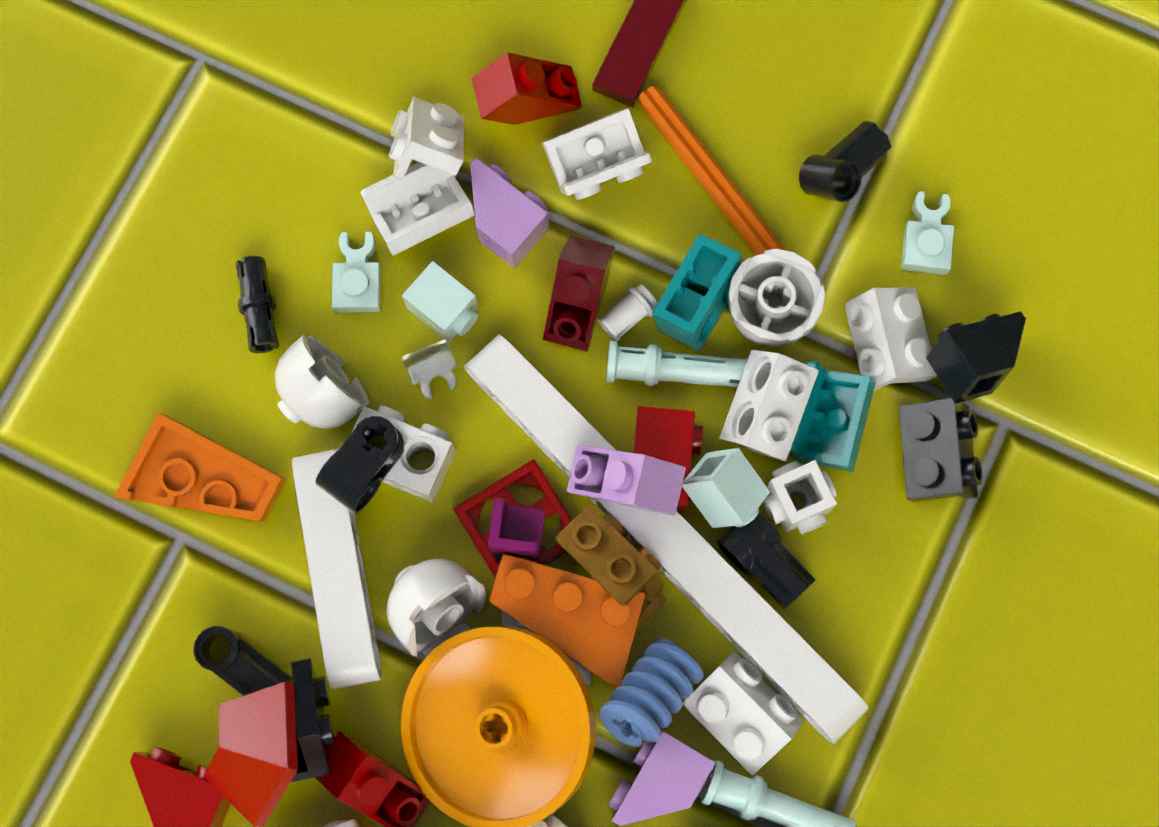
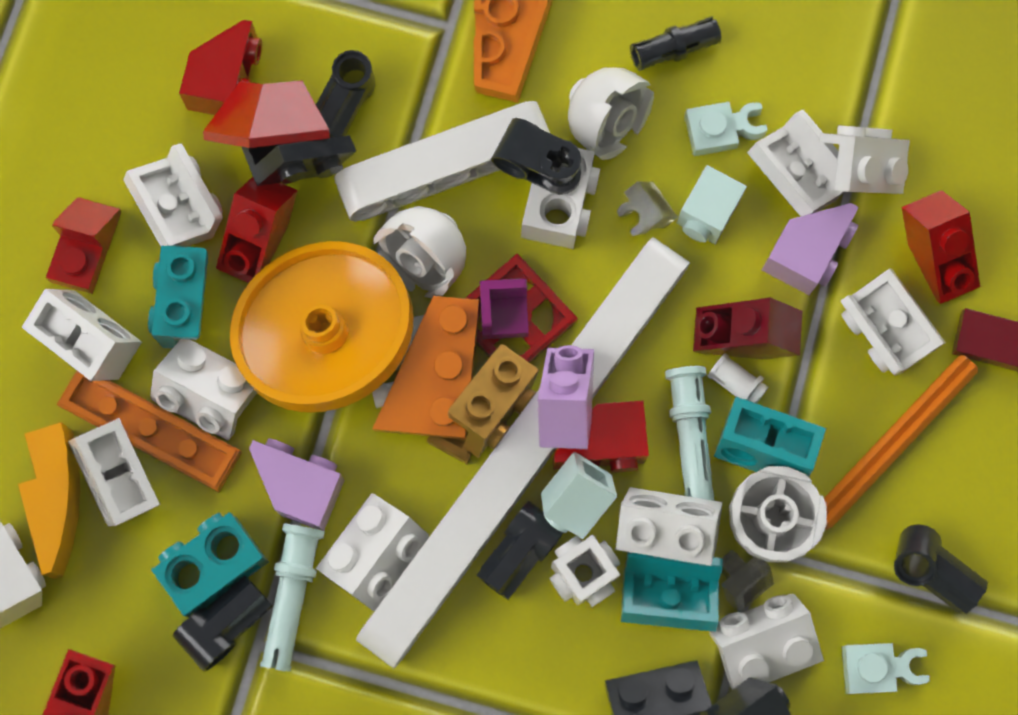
camera: 75 degrees right, 0 degrees up
medium blue piece [599,638,703,747] -> none
none -> clear smoke tile [721,550,774,612]

